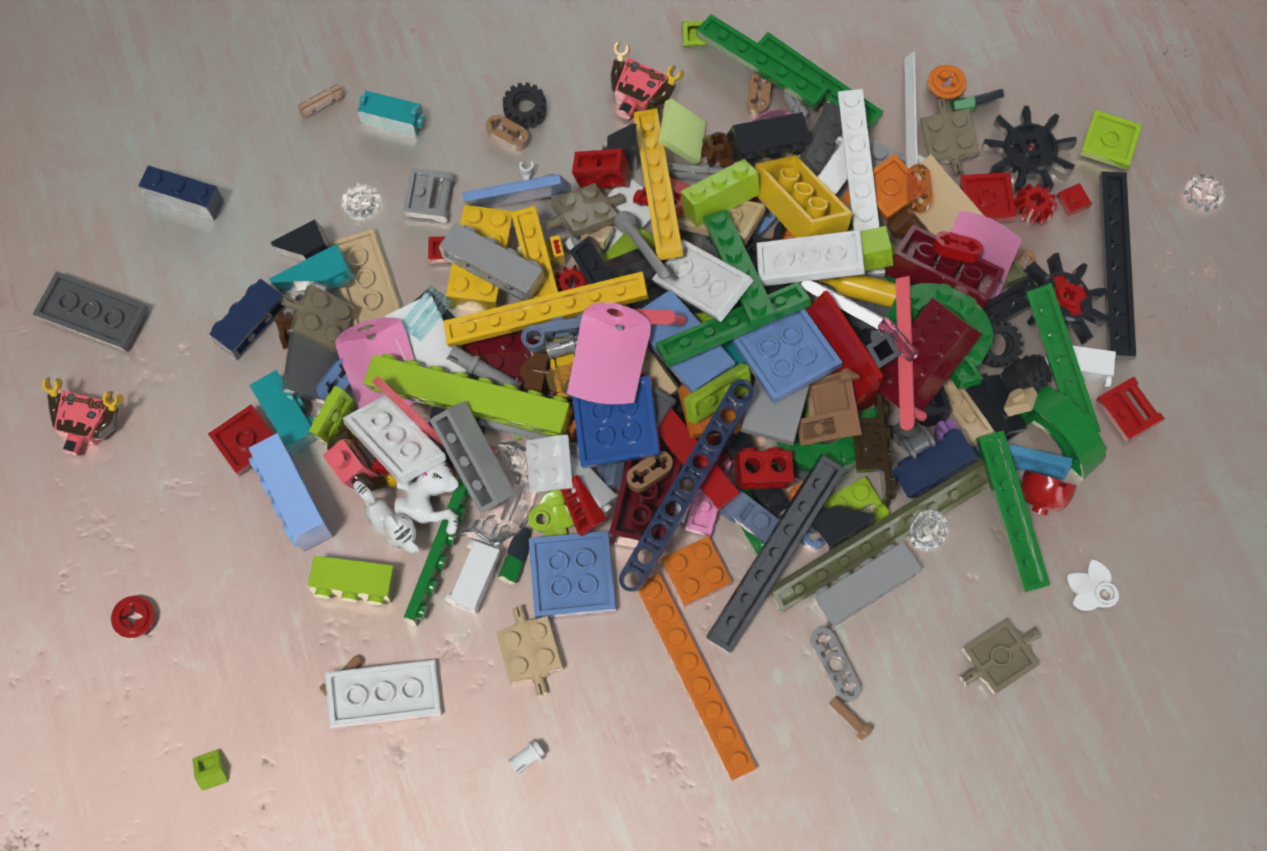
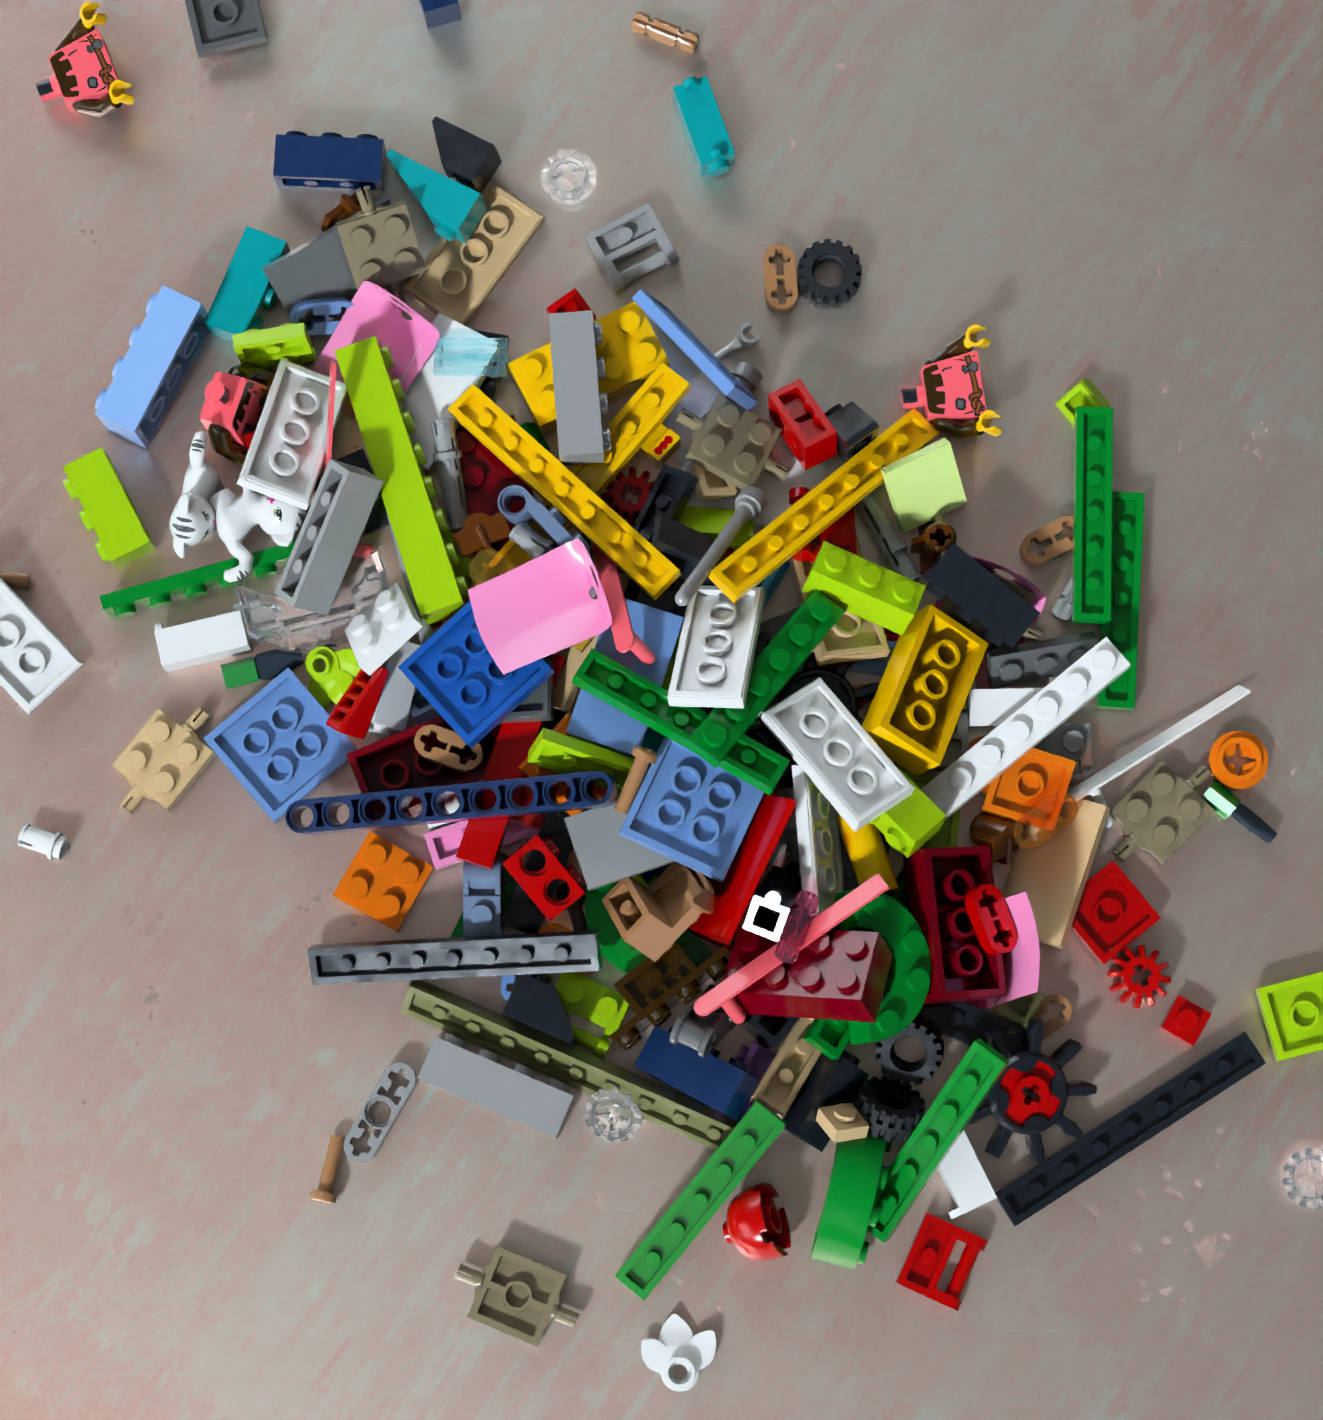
camera: 55 degrees right, 10 degrees up
red plate [208,404,274,476] -> none
orange plate [635,573,757,782] -> none
black gear [981,106,1077,194] -> none
dark azure tile [1008,444,1072,480] -> none
none -> medium nougat piece [614,745,658,814]

